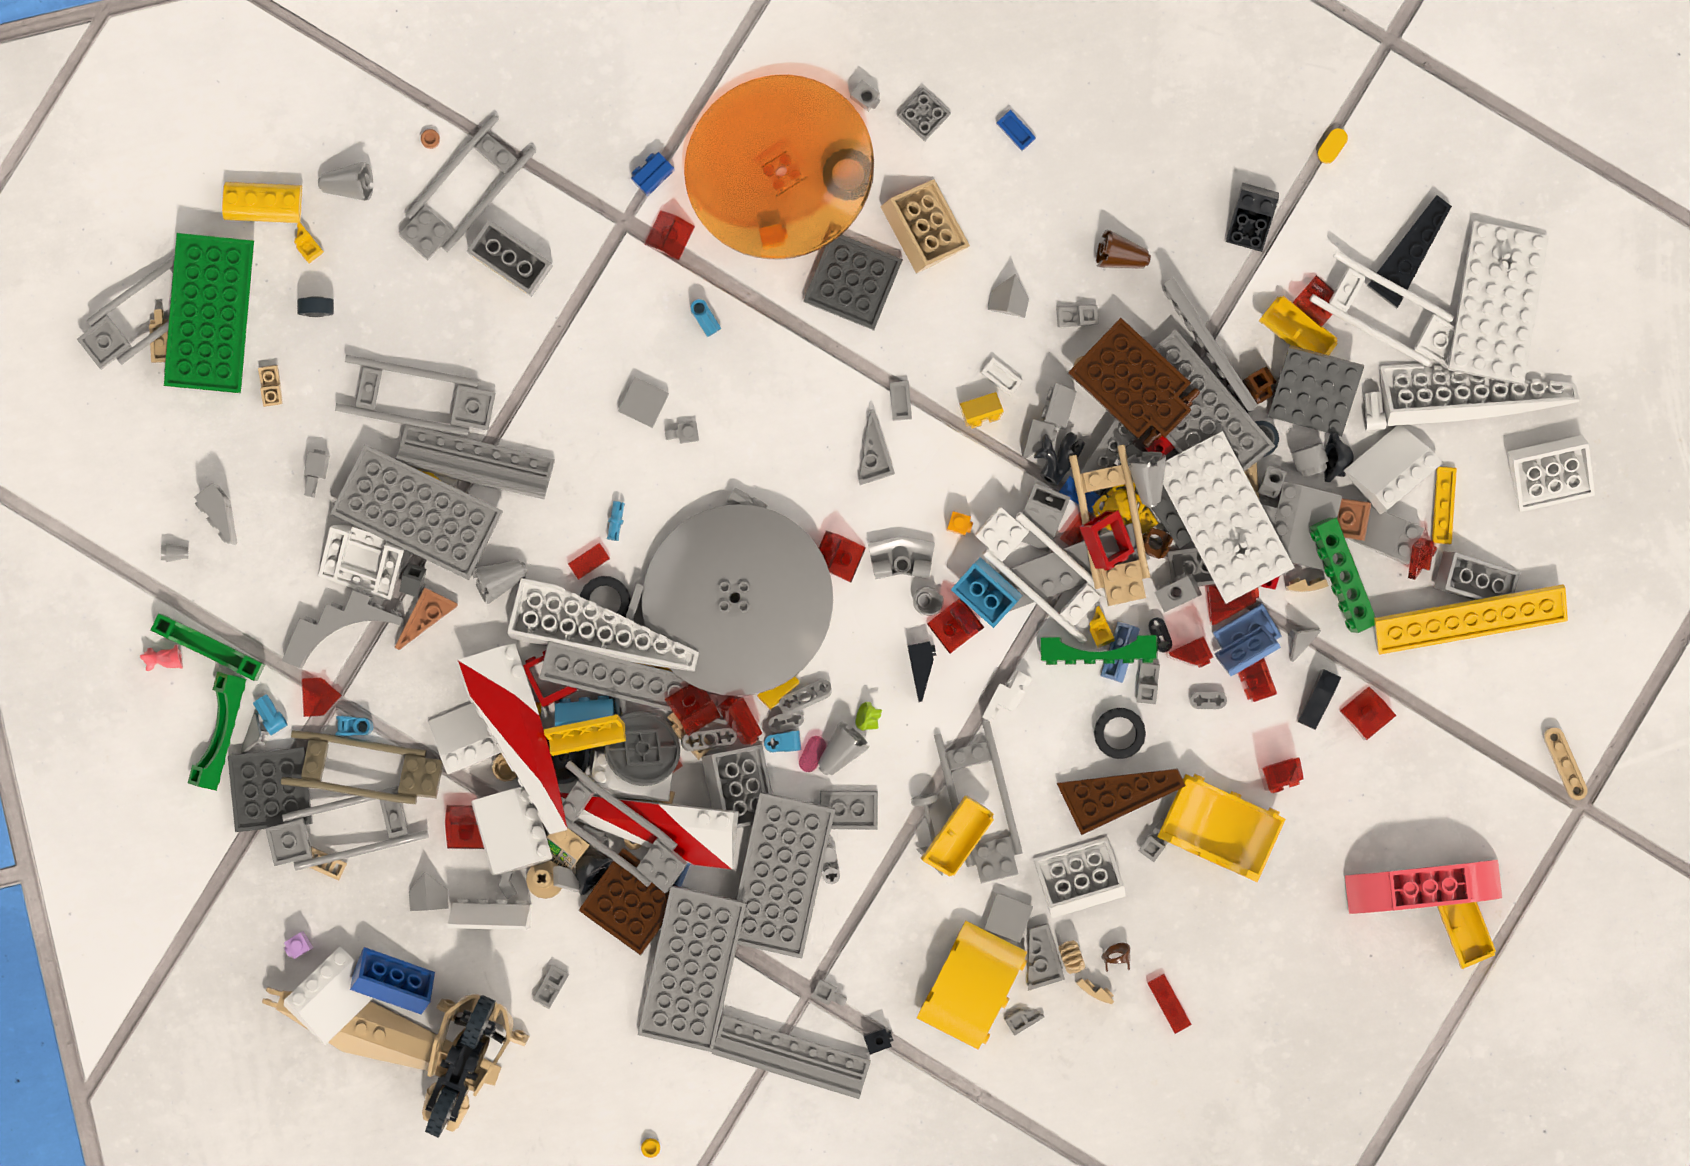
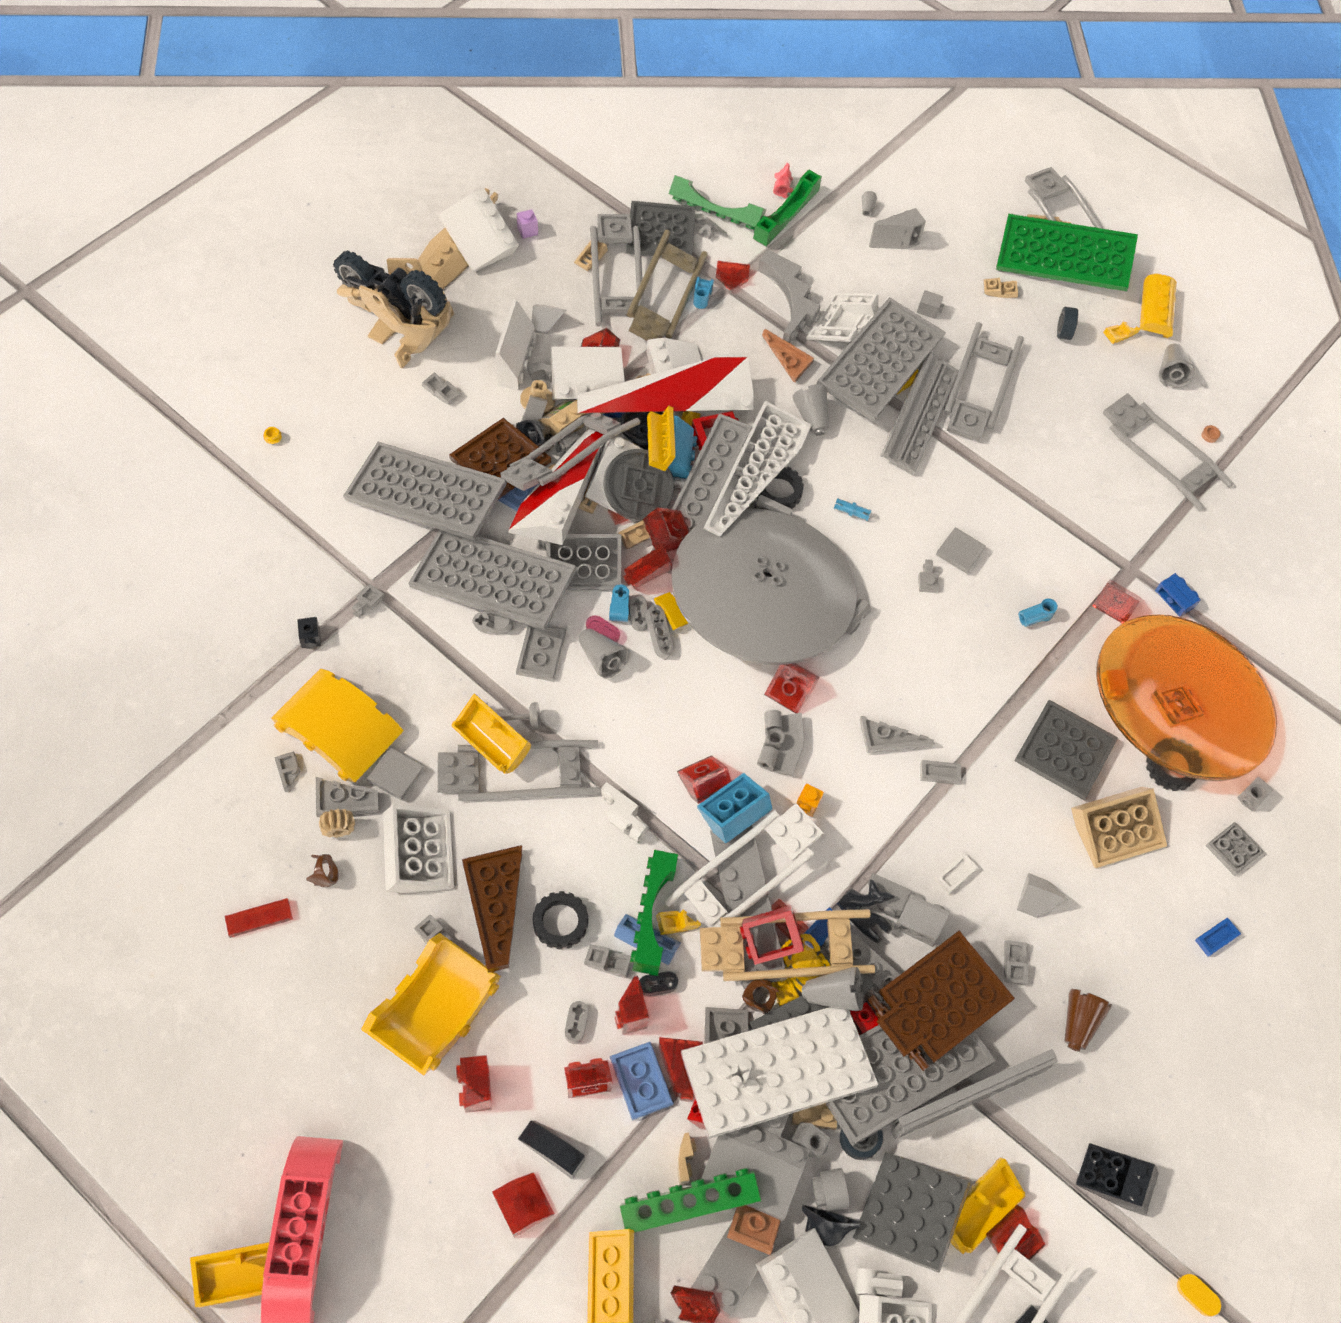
camera: 90 degrees right, 25 degrees down
dark azure piece [253,694,288,736] -> none
light grey tile [304,476,318,498] -> none
blue slope [350,947,435,1015] -> none
dark grey brick [399,563,427,597] -> none
light grey brick [467,220,553,297] -> none
clear red tile [568,543,610,580] -> none
light grey beam [681,728,737,751] -> none
light grey plate [712,1015,871,1099] -> none
lime piece [855,702,882,731] -> none
black slope [907,641,937,703] -> none
light grey hair [913,587,944,616] -> none
yellow slope [959,392,1004,429] -> none
light grey slope [1021,483,1071,552] -> none
tan slope [1076,978,1114,1004] -> none
light grey brick [1155,573,1202,613] -> none
medium blue tile [1214,625,1281,677] -> none
reddish brown brick [1242,366,1276,405] -> none
light grey piece [1288,628,1321,662] -> none

